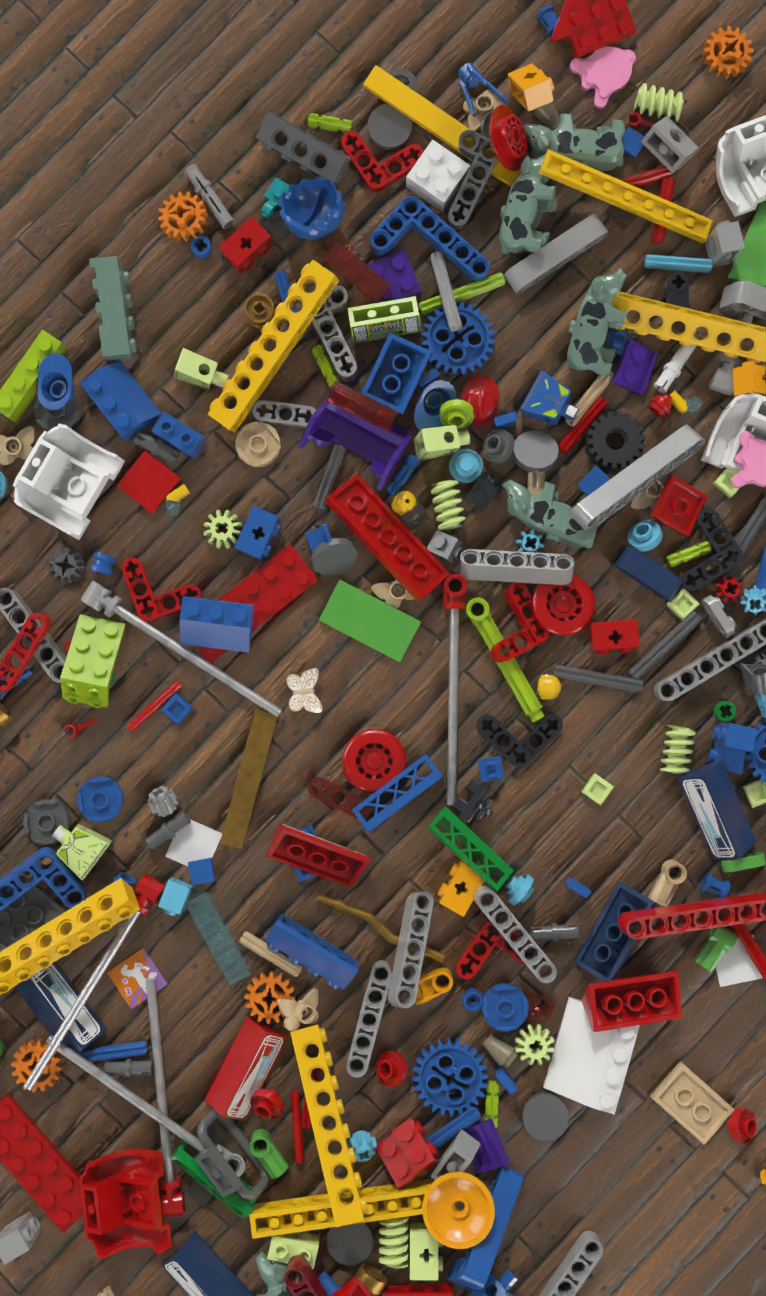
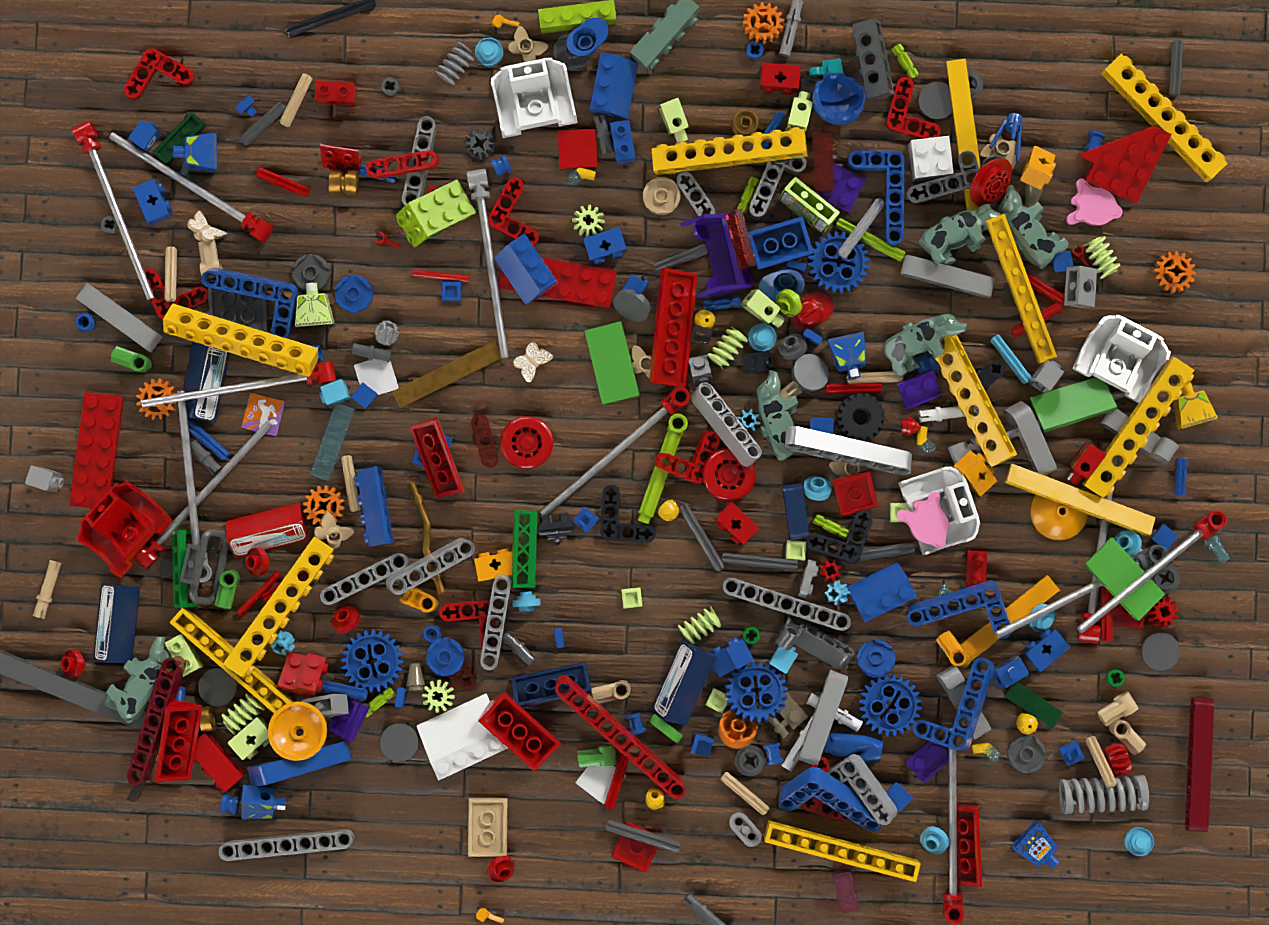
camera: 50 degrees right, 0 degrees up
blue fence [352,754,443,833] -> none
none -> yellowish green torso [786,91,813,132]

